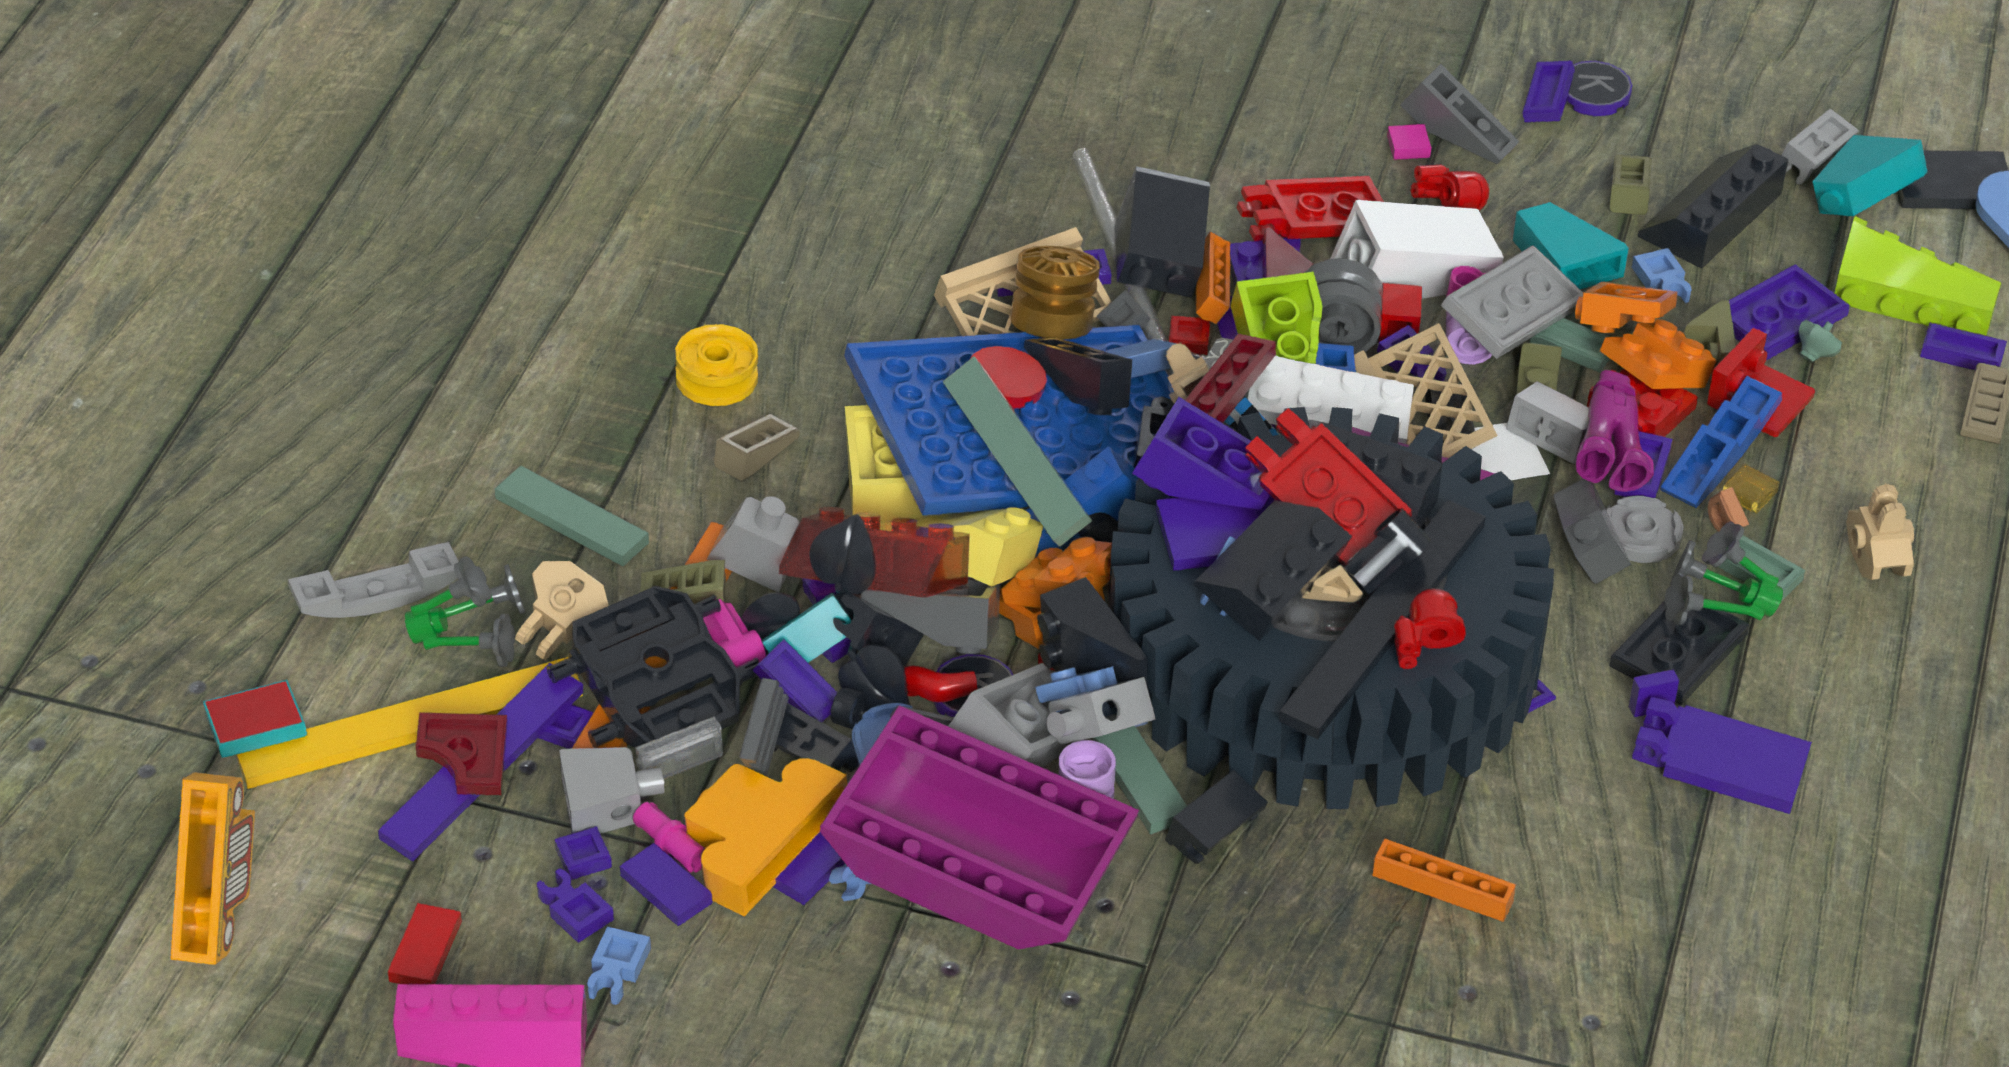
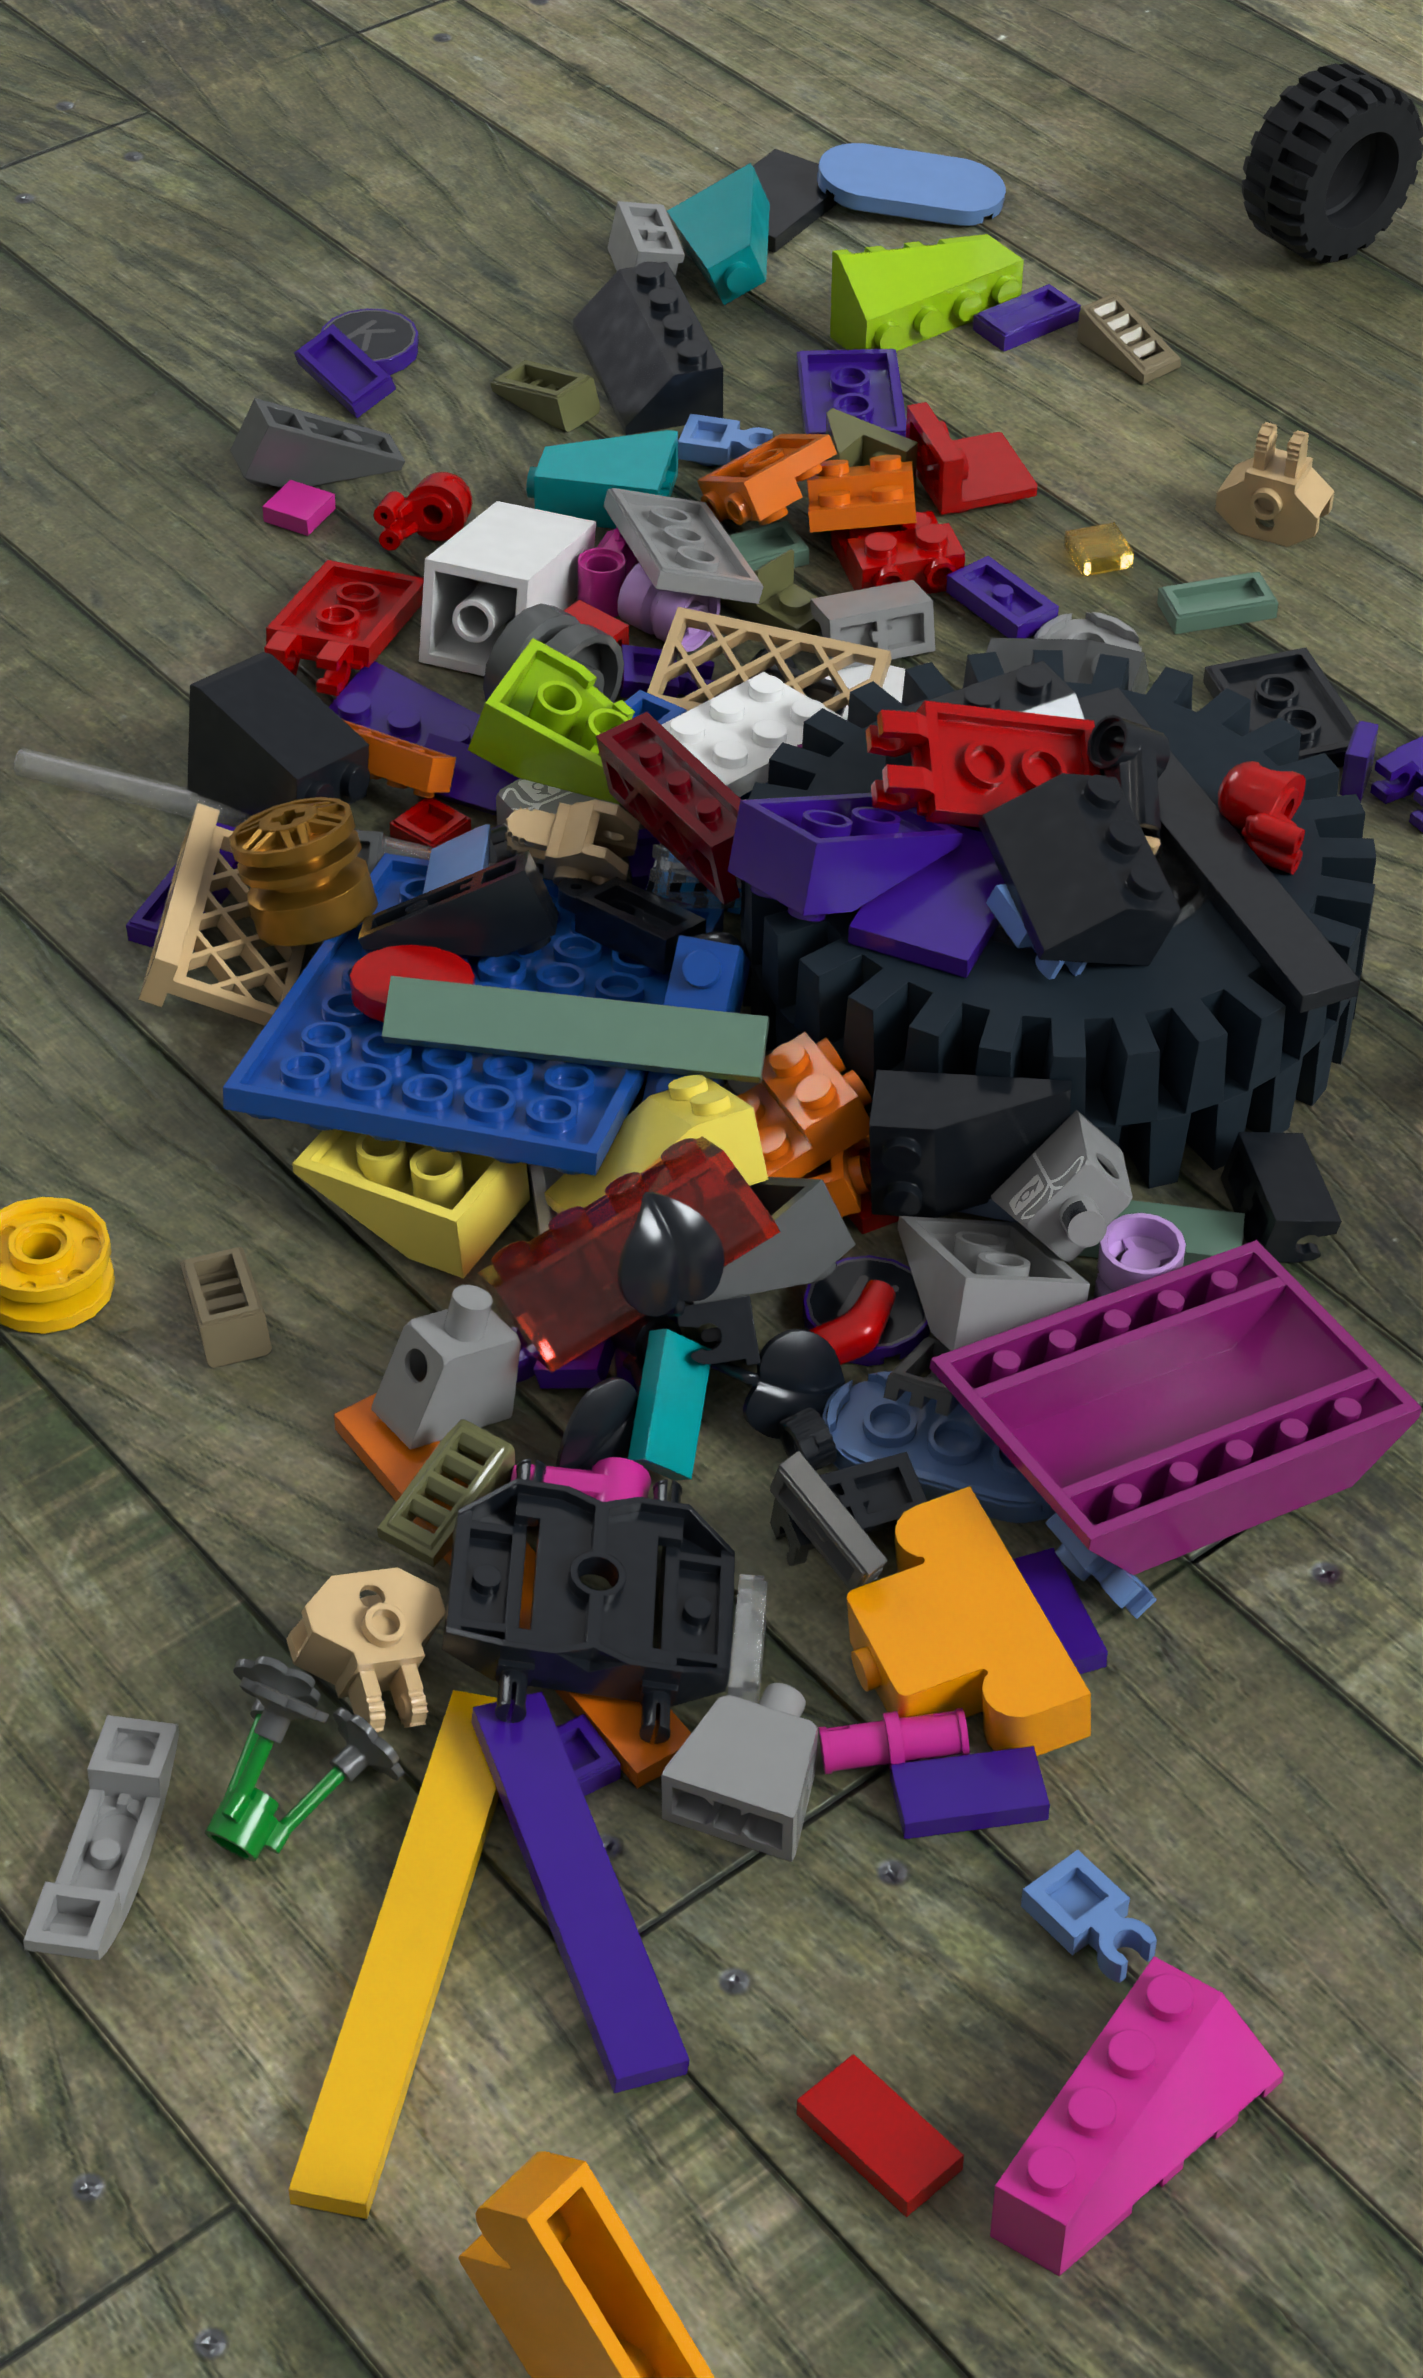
camera: 55 degrees left, 0 degrees up
red tile [203,680,307,758] -> none
dark red tile [416,712,508,795] -> none
sand green tile [495,466,649,566] -> none
dark purple plate [537,868,614,943] -> none
dark purple tile [555,826,612,880] -> none
dark purple tile [752,639,837,722] -> none
medium blue plate [1035,667,1117,703] -> none
tile [1262,227,1313,278] -> none
magenta piece [1576,370,1654,492] -> none
blue slope [1660,376,1783,508] -> none
plant [1665,521,1783,625] -> none
nougat tile [1708,487,1749,532] -> none
sand green piece [1799,320,1842,363] -> none

